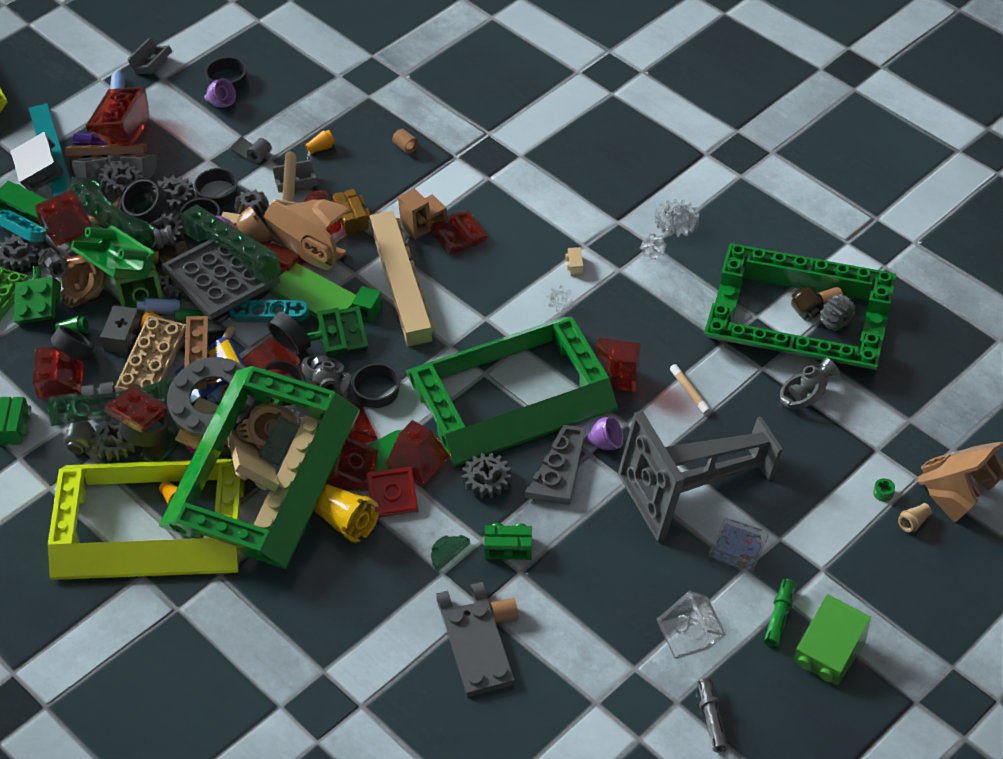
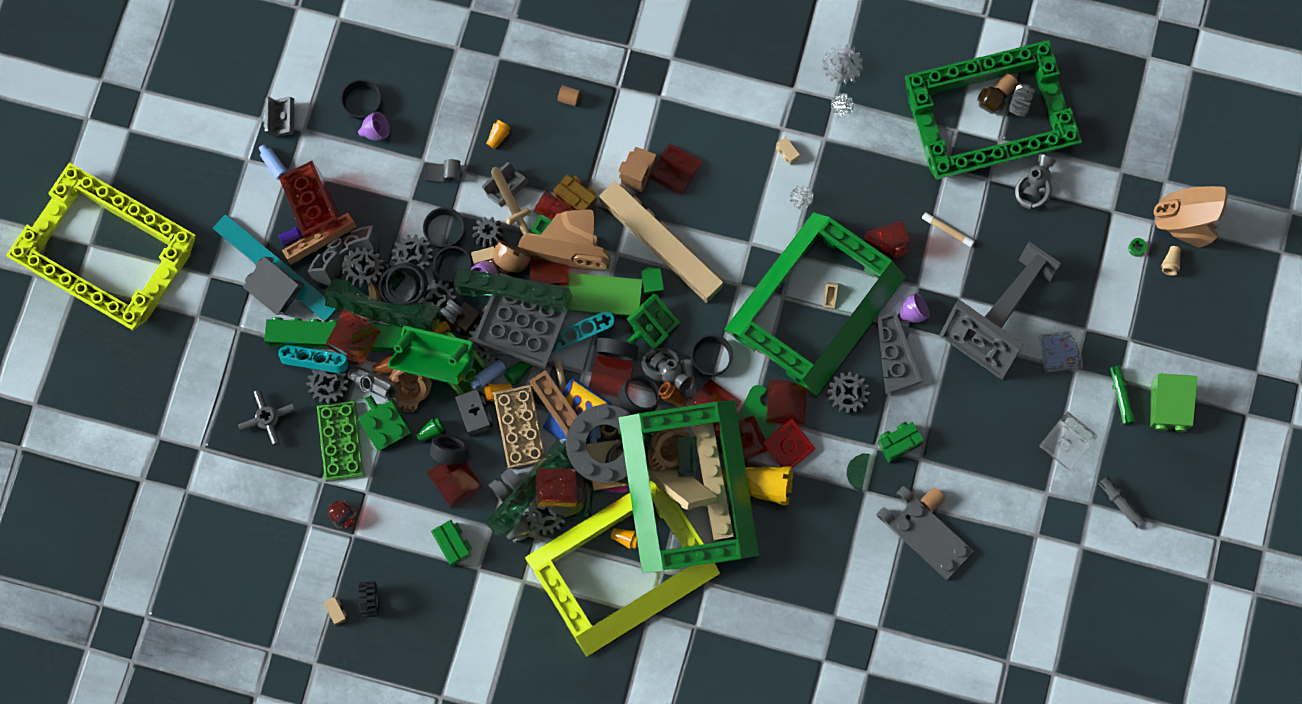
camera: 30 degrees left, 25 degrees up
none -> tan piece [823,281,838,309]

